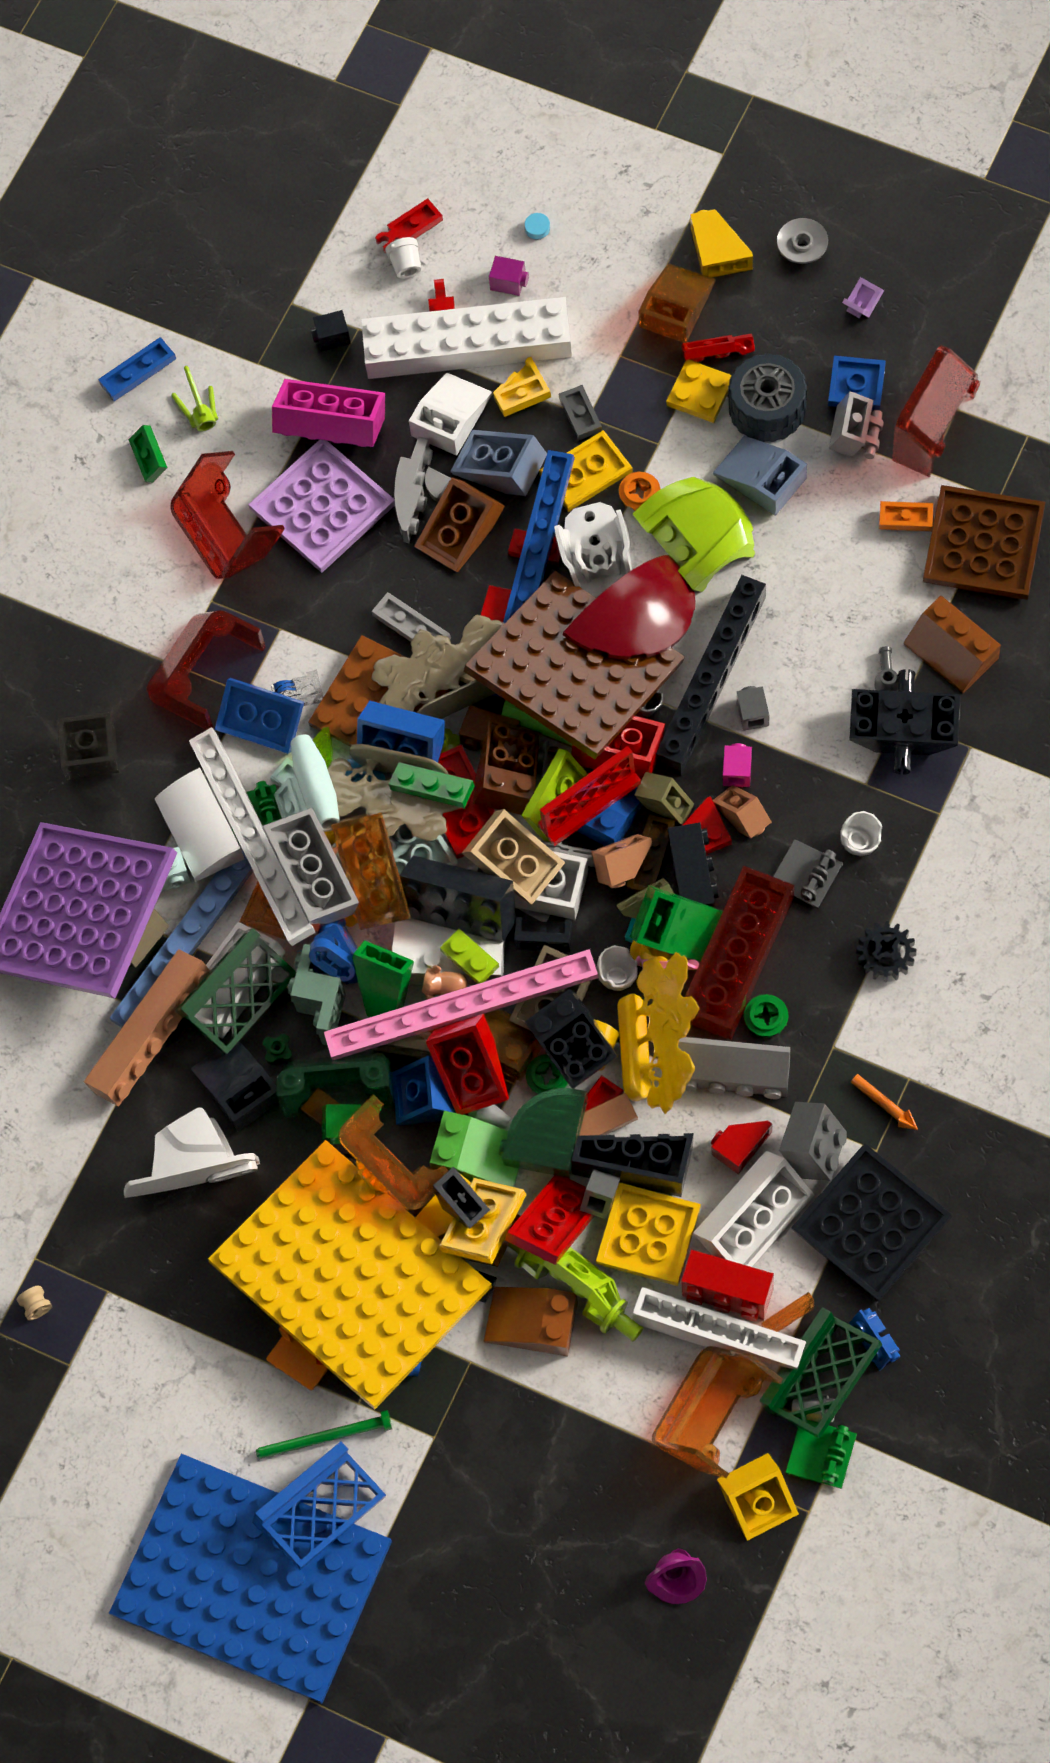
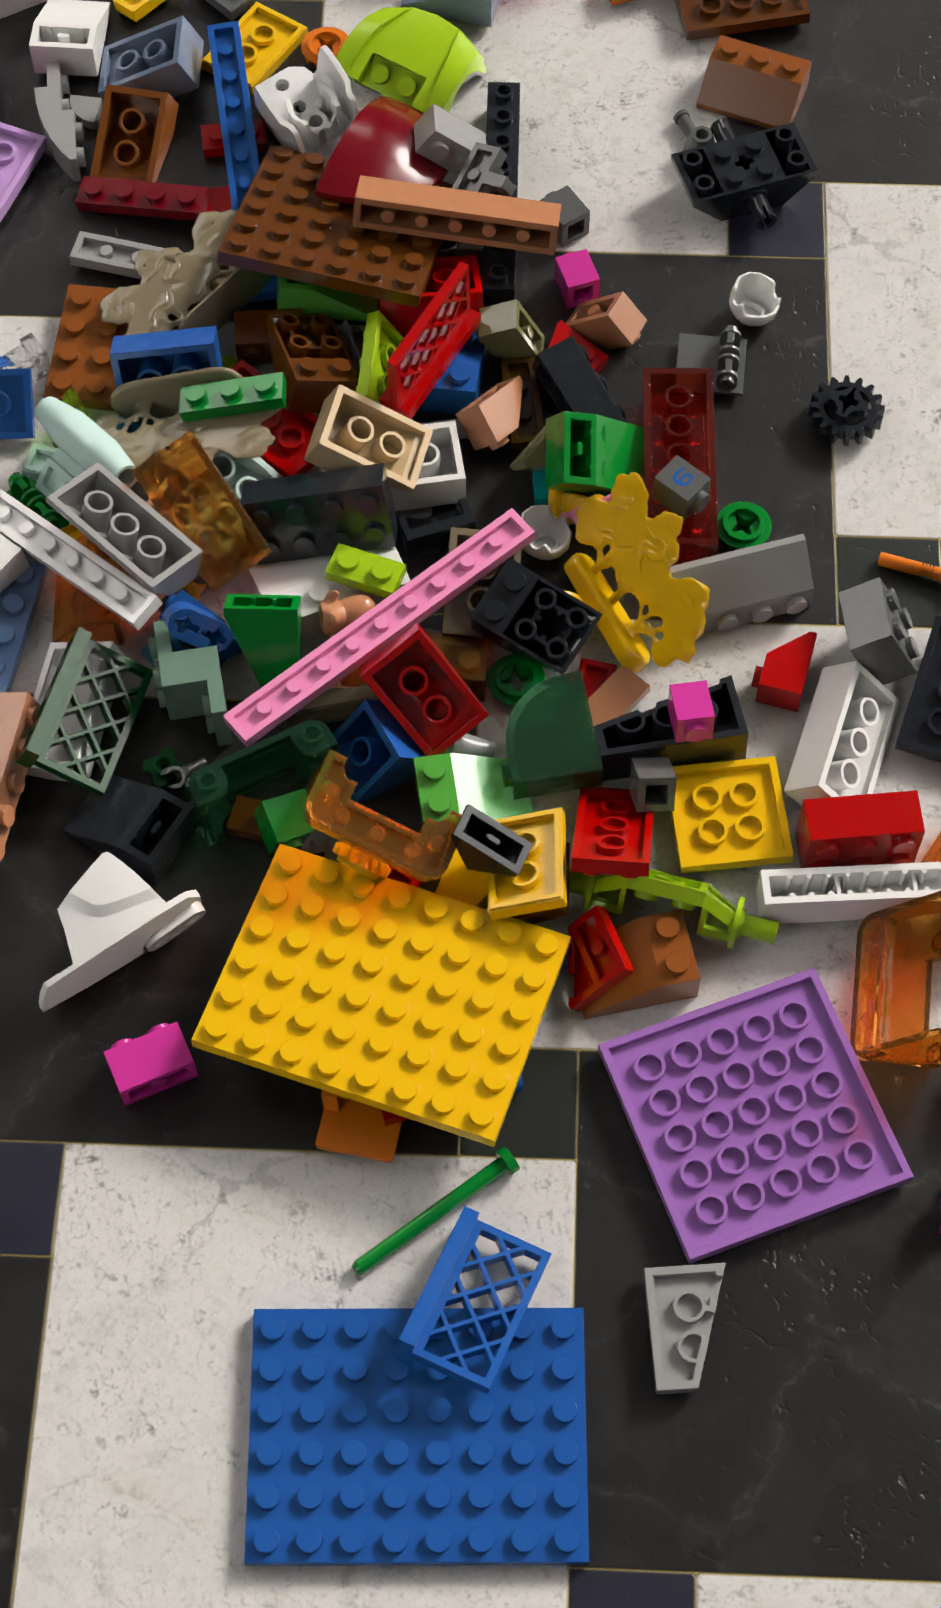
camera: 30 degrees left, 5 degrees down
none -> dark red plate [75,176,210,221]
none -> dark pink brick [103,1022,198,1106]
none -> flat silver hand [161,758,208,789]
none -> nougat brick [353,175,562,255]
none -> light grey brick [413,104,486,175]
none -> dark grey hinge [452,142,517,197]
none -> red wing [568,905,635,1012]
none -> medium lavender plate [598,968,914,1264]
none -> light grey wing [643,1263,726,1395]
none -> dark grey brick [652,455,711,521]
none -> dark pink brick [668,680,715,743]

